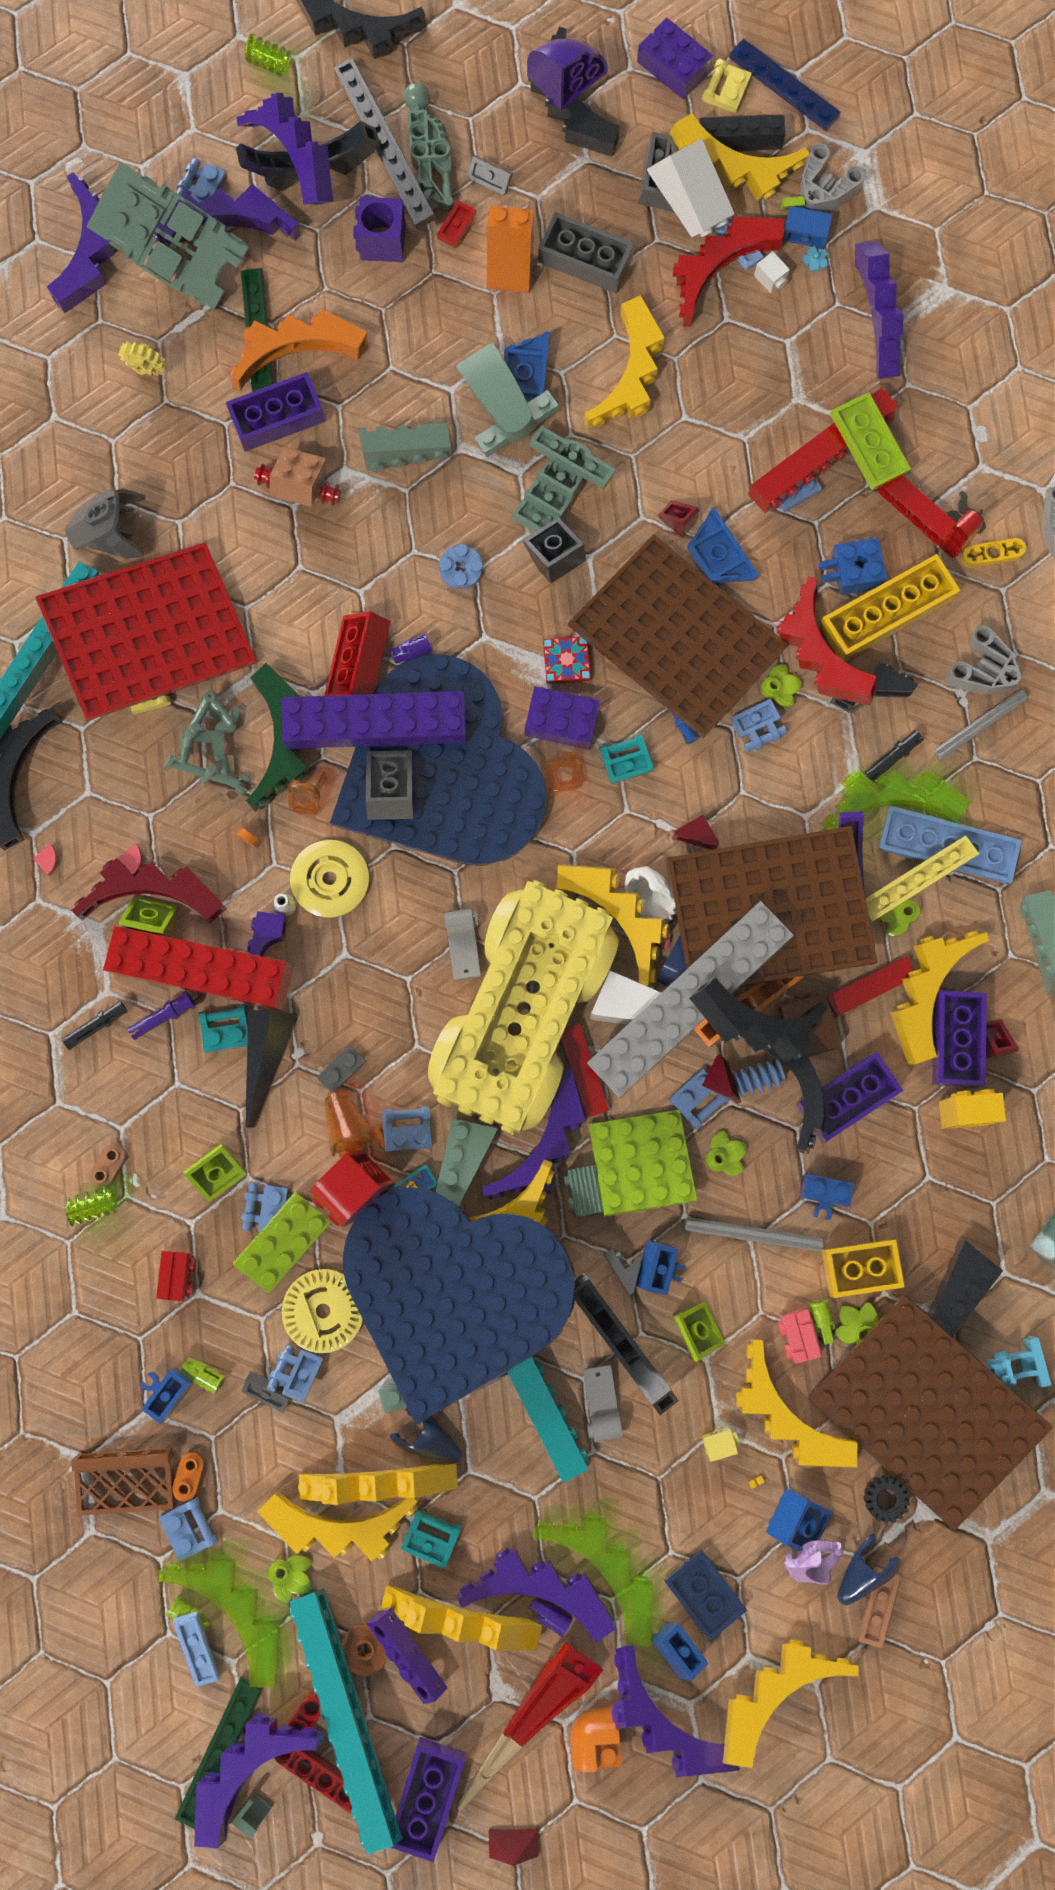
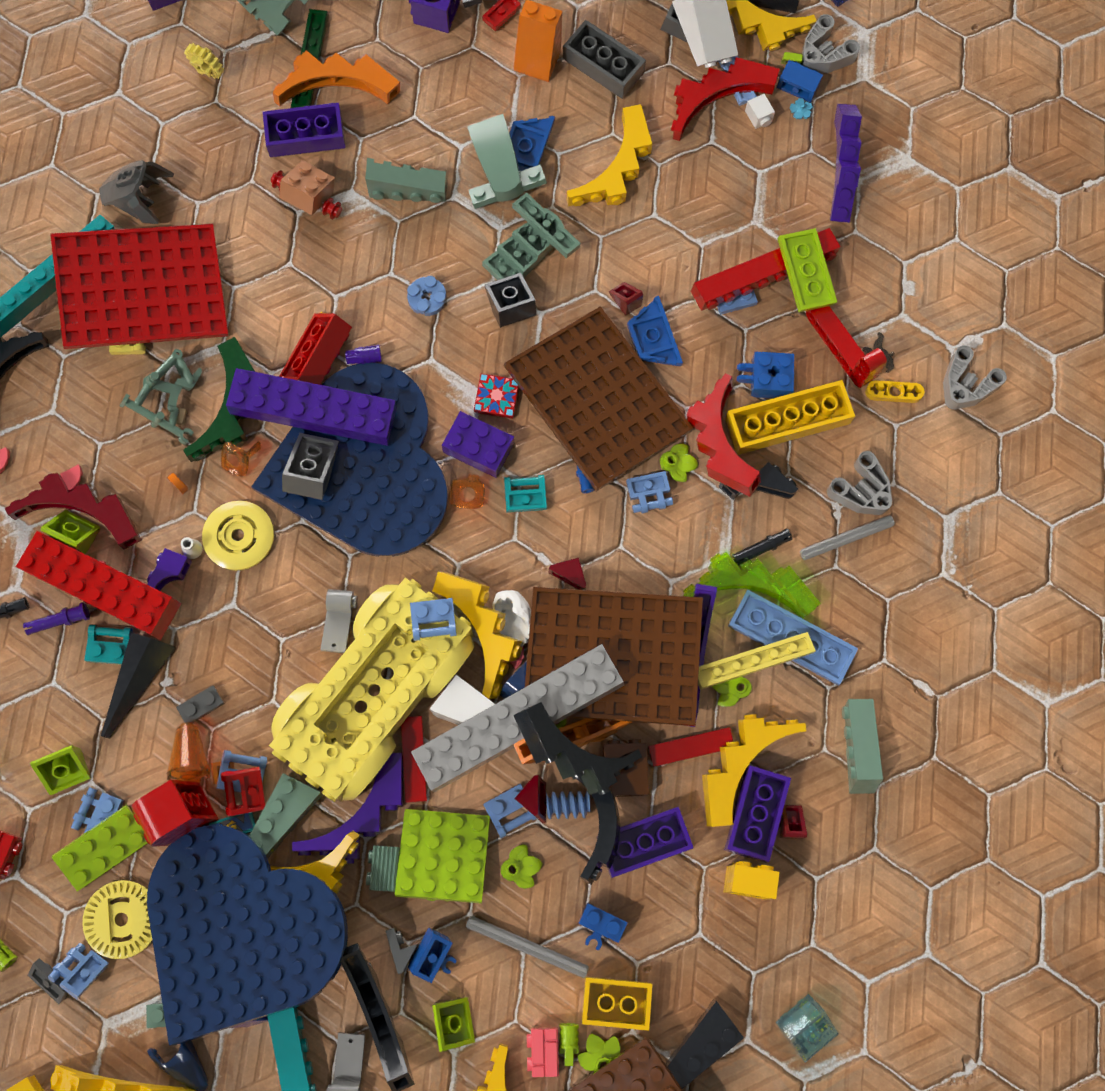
camera: 10 degrees right, 5 degrees down
none -> red plate [220,767,265,816]
none -> medium blue plate [410,598,457,641]

